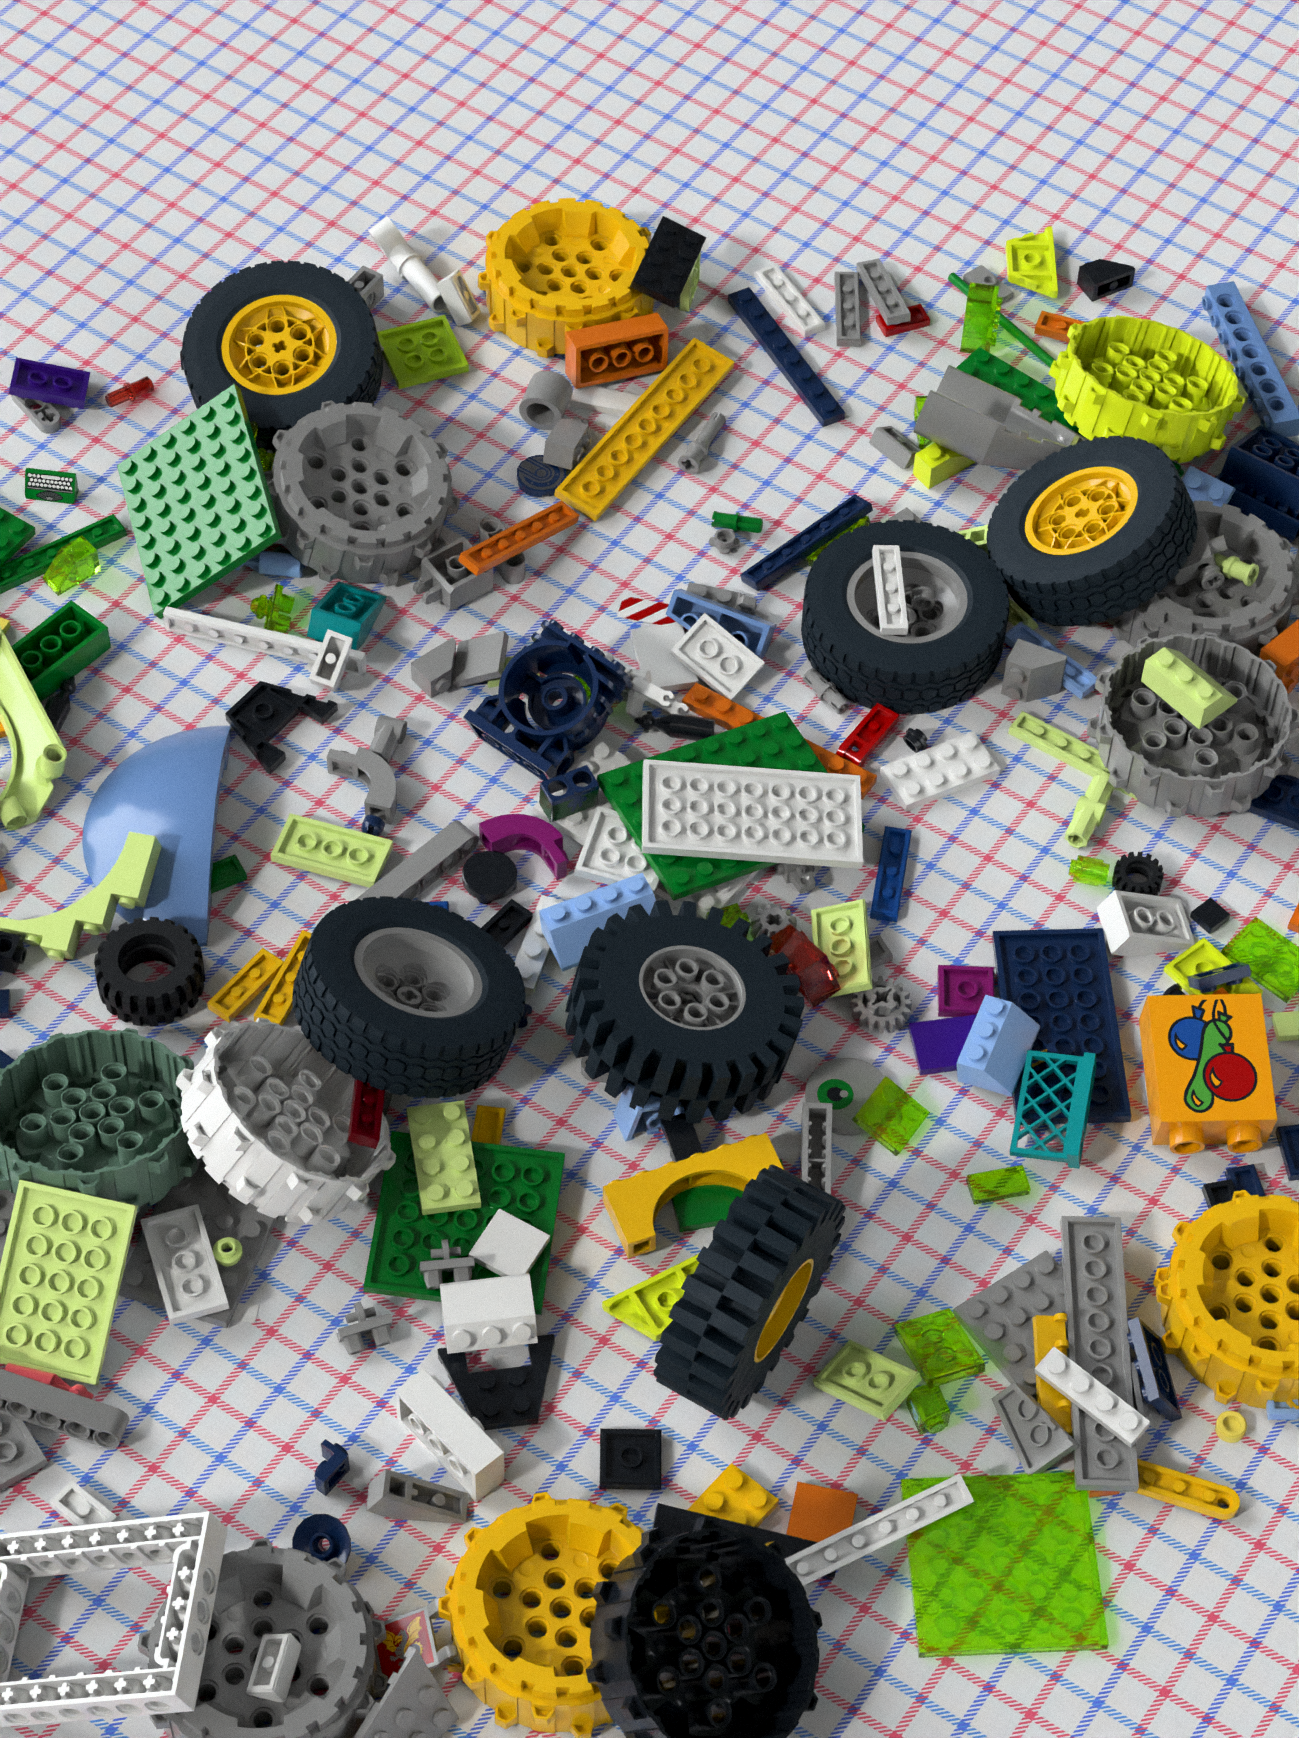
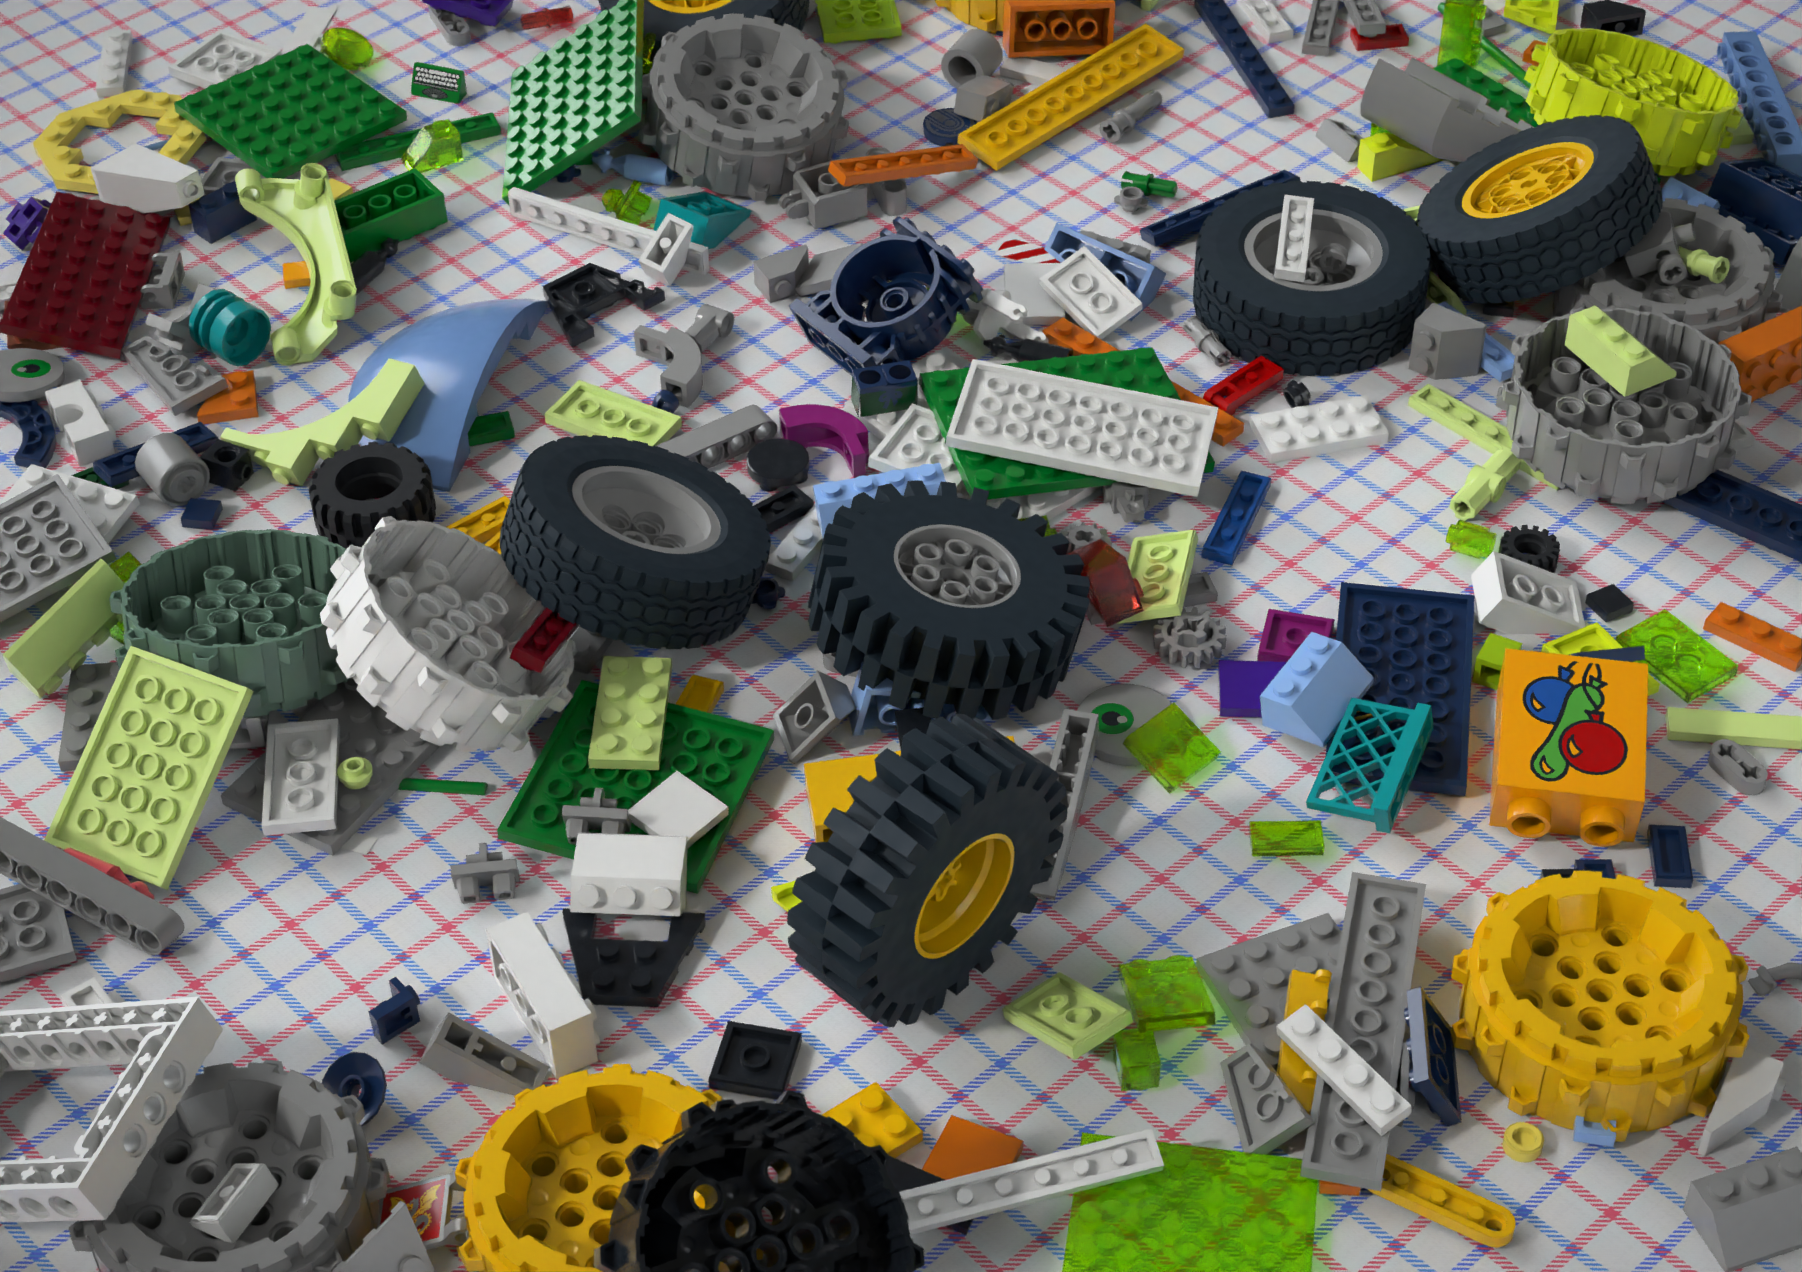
camera: 15 degrees right, 10 degrees down
none -> green bar [398,778,488,796]
none -> light grey slope [773,671,856,764]
none -> lime brick [1472,633,1523,690]

